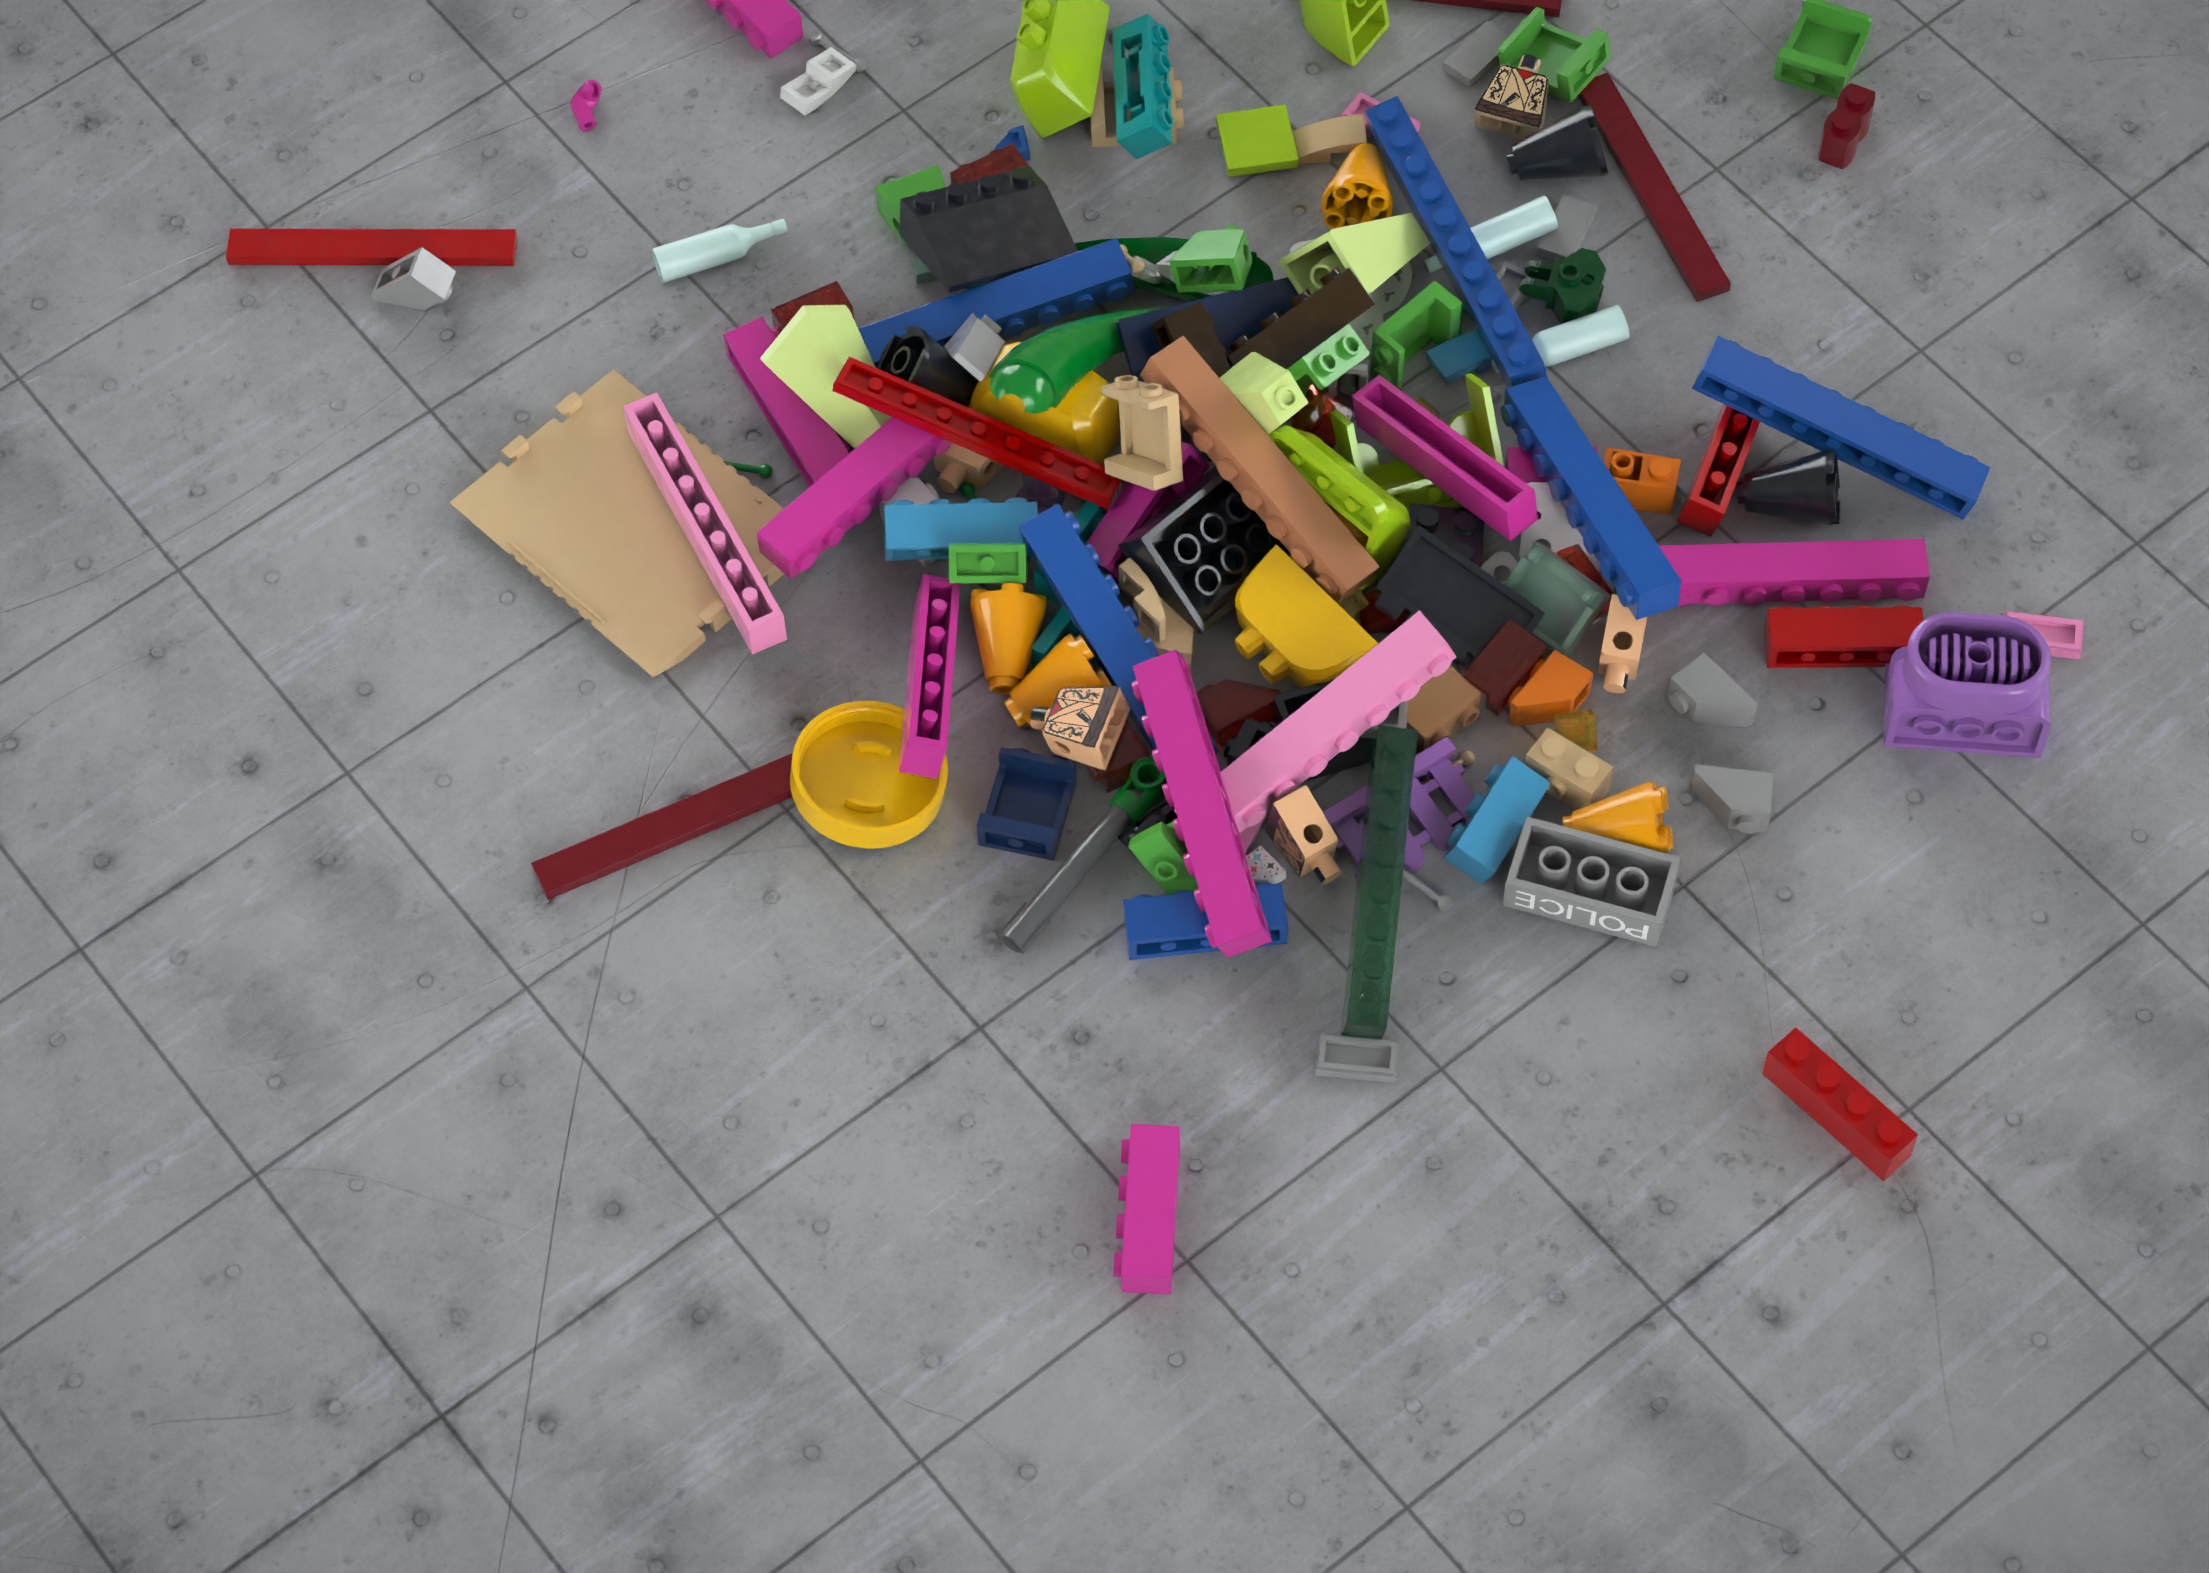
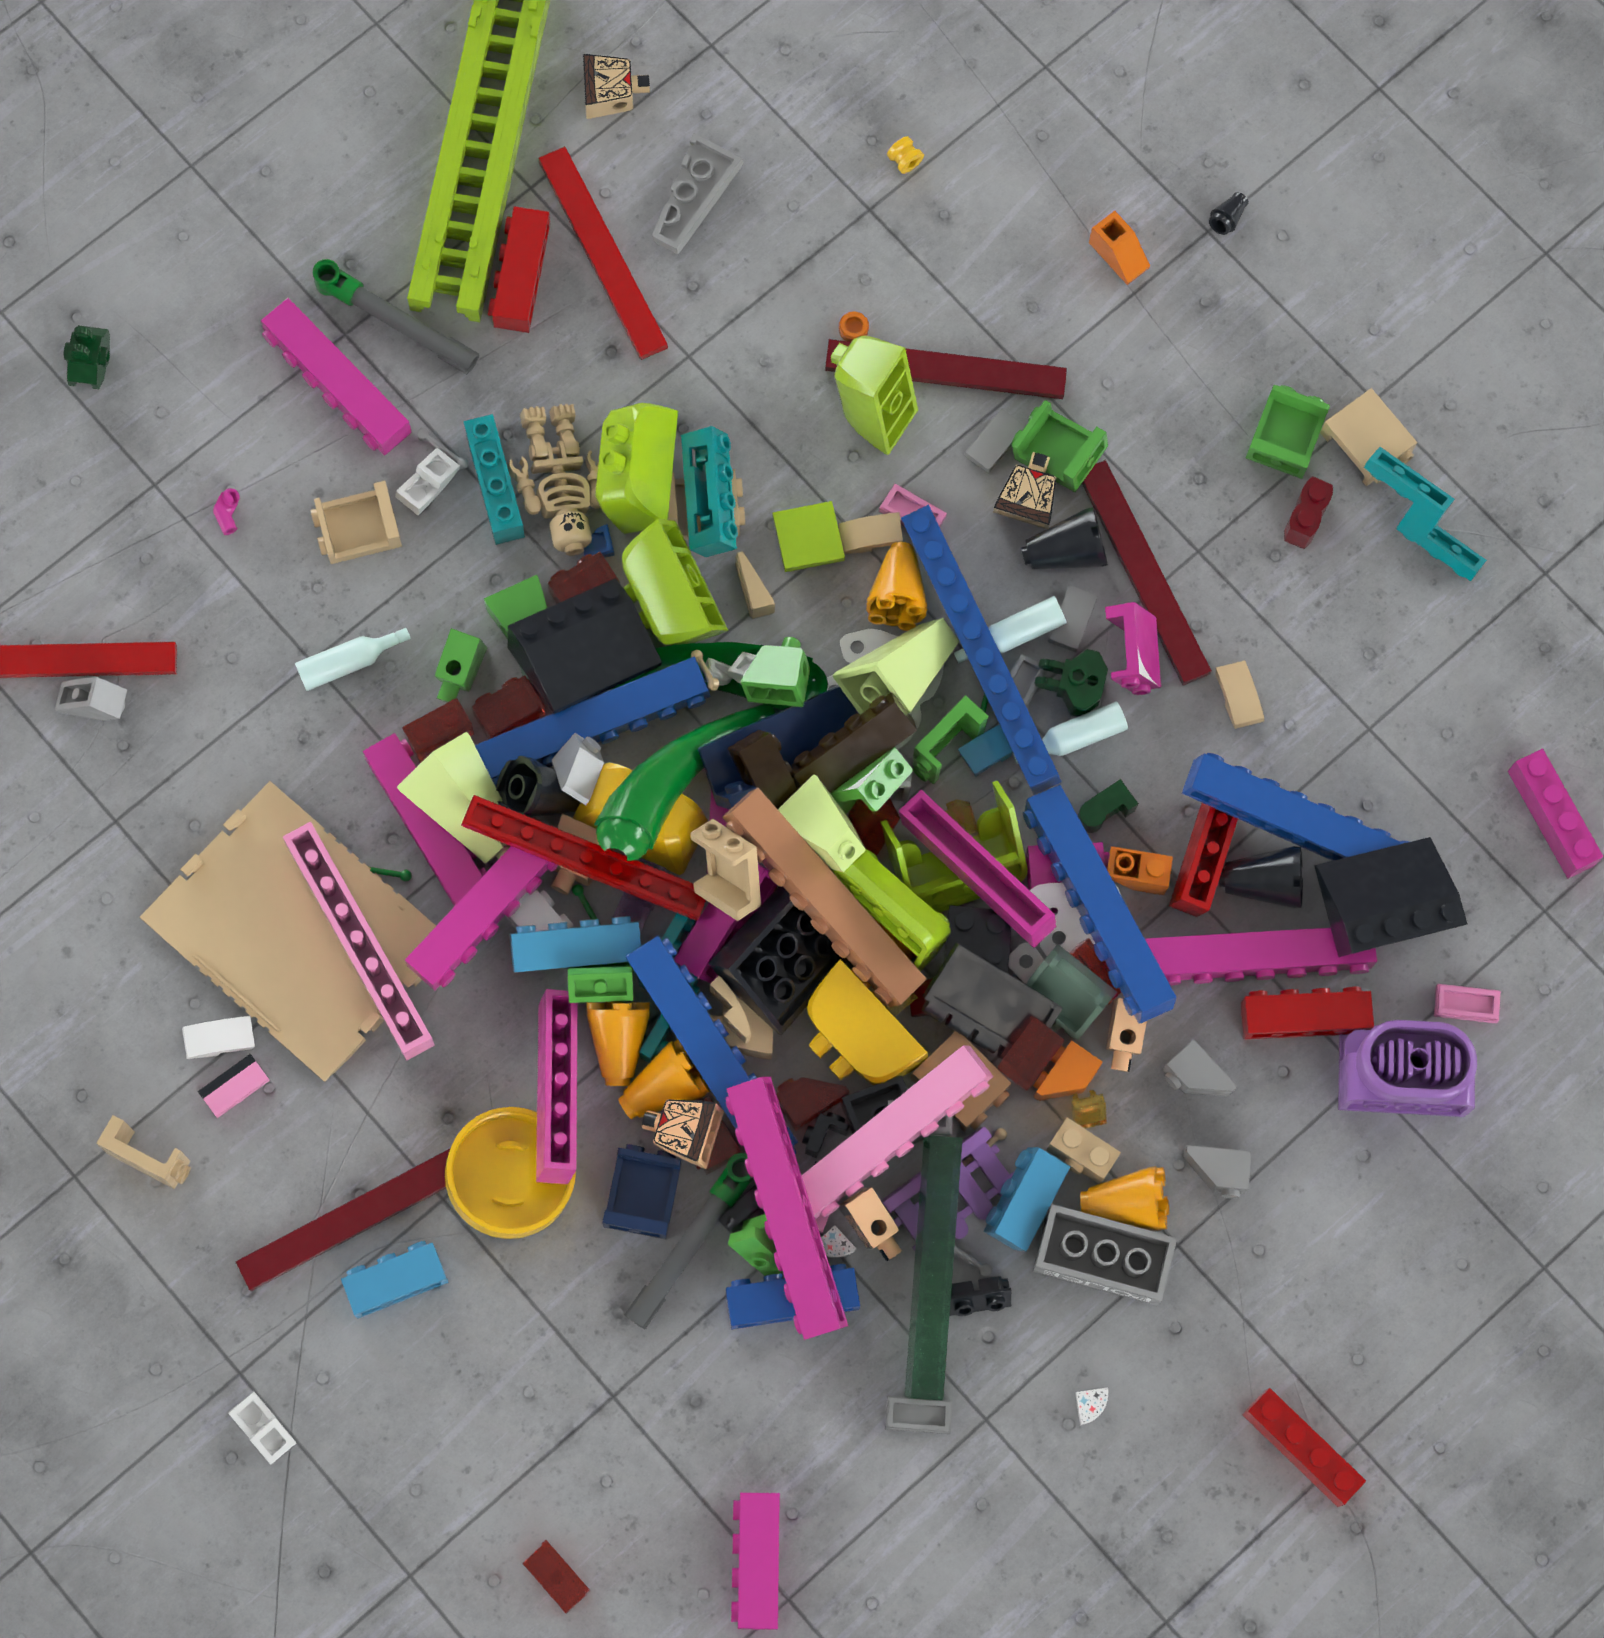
camera: 10 degrees left, 15 degrees up
none -> tan panel [96,1115,191,1189]
none -> white slope [182,1016,255,1059]
none -> bright pink tile [198,1054,270,1119]
none -> white slope [228,1391,296,1465]
none -> tan panel [310,481,402,564]
none -> dark azure brick [341,1241,449,1319]
none -> bright green torso [435,628,487,705]
none -> teal brick [463,414,525,545]
none -> clear red brick [471,675,546,739]
none -> tan piece [508,404,600,556]
none -> clear red panel [522,1540,591,1614]
none -> lime hips [622,518,729,645]
none -> tan slope [735,551,775,619]
none -> black hinge [944,1276,1012,1316]
none -> white tile [1075,1387,1108,1426]
none -> dark green leg [1078,779,1139,833]
none -> dark pink panel [1105,602,1161,695]
none -> tan slope [1215,660,1264,729]
none -> black slope [1314,837,1468,957]
none -> tan panel [1320,388,1418,486]
none -> teal bracket [1363,447,1487,581]
none -> dark pink brick [1507,748,1604,879]

